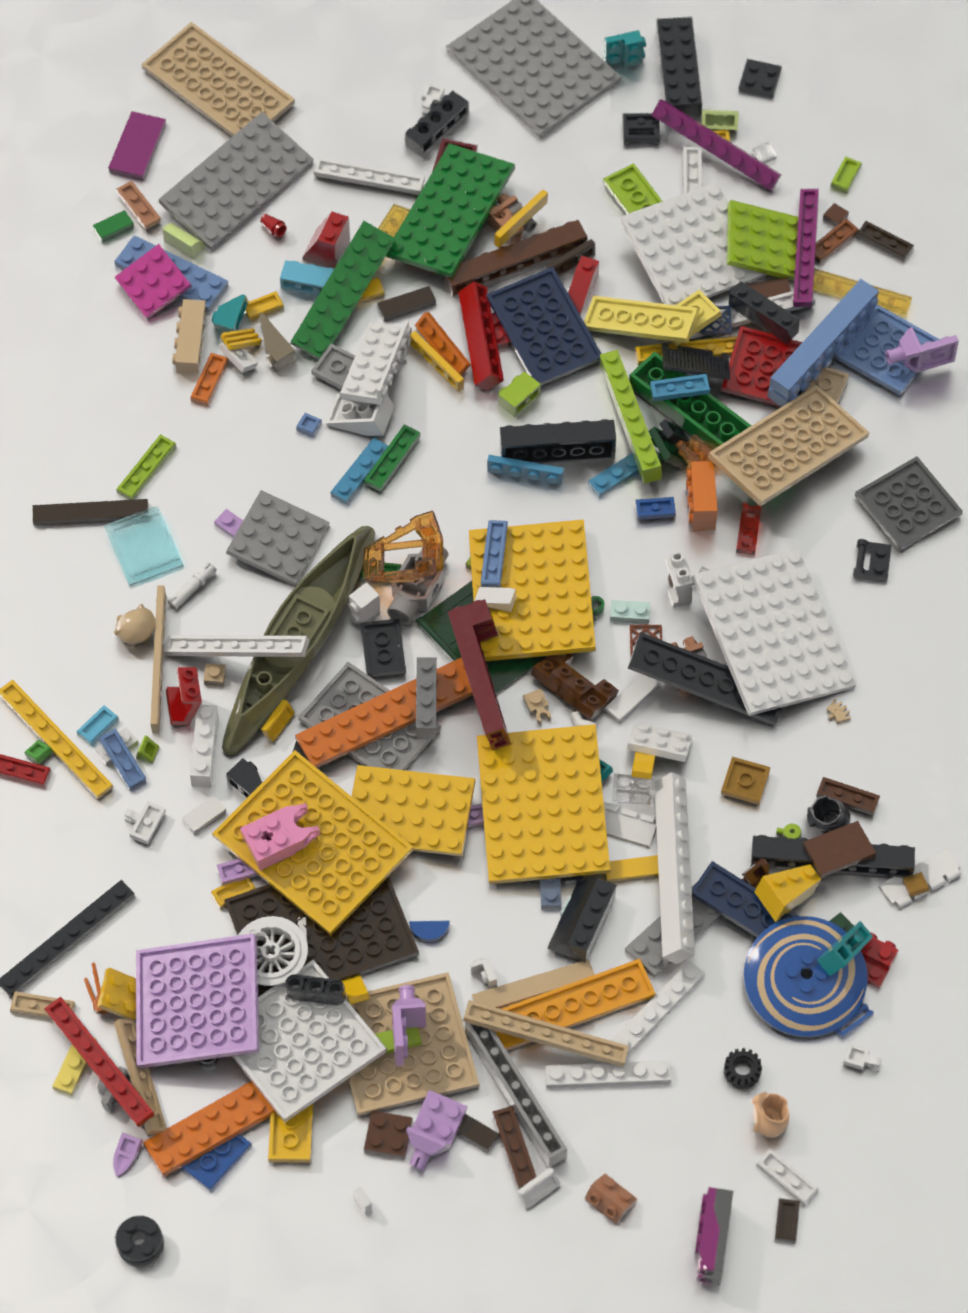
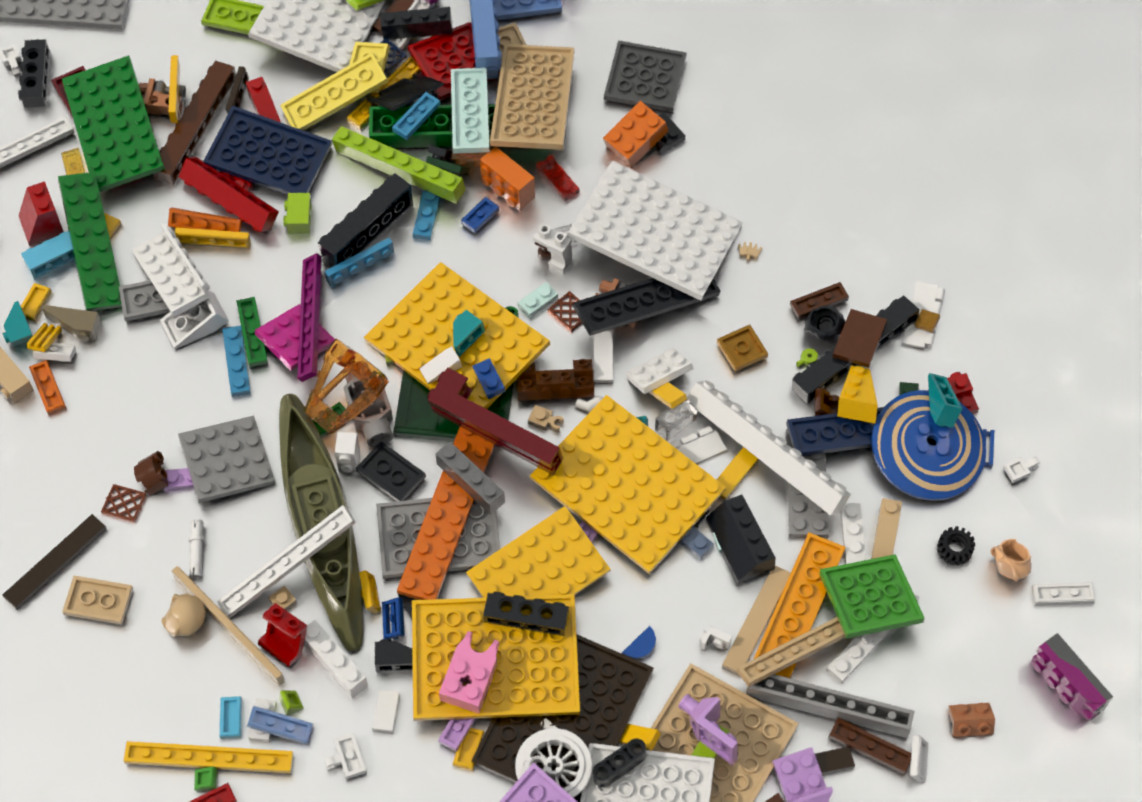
camera: 45 degrees left, 0 degrees up
clear light blue piece [104,506,183,586] -> none
lime tile [116,434,176,500] -> none
medium blue tile [296,413,322,437] -> none
dark brown tile [377,286,436,321] -> none
medium blue tile [481,520,508,588] -> none
dark brown tile [774,1198,800,1243] -> none
none -> tan plate [62,575,133,625]
none -> copper window [101,484,147,523]
none -> reddish brown cylinder [134,451,168,496]
none -> dark pink plate [255,304,335,371]
none -> magenta plate [297,253,322,382]
none -> blue tile [382,597,405,640]
none -> light aqua plate [451,68,490,154]
none -> teal slope [453,310,485,357]
none -> blue plate [472,358,506,399]
none -> black brick [483,592,569,636]
none -> orange brick [603,101,669,168]
none -> bright green plate [819,554,925,639]
none -> tan slope [871,498,902,559]

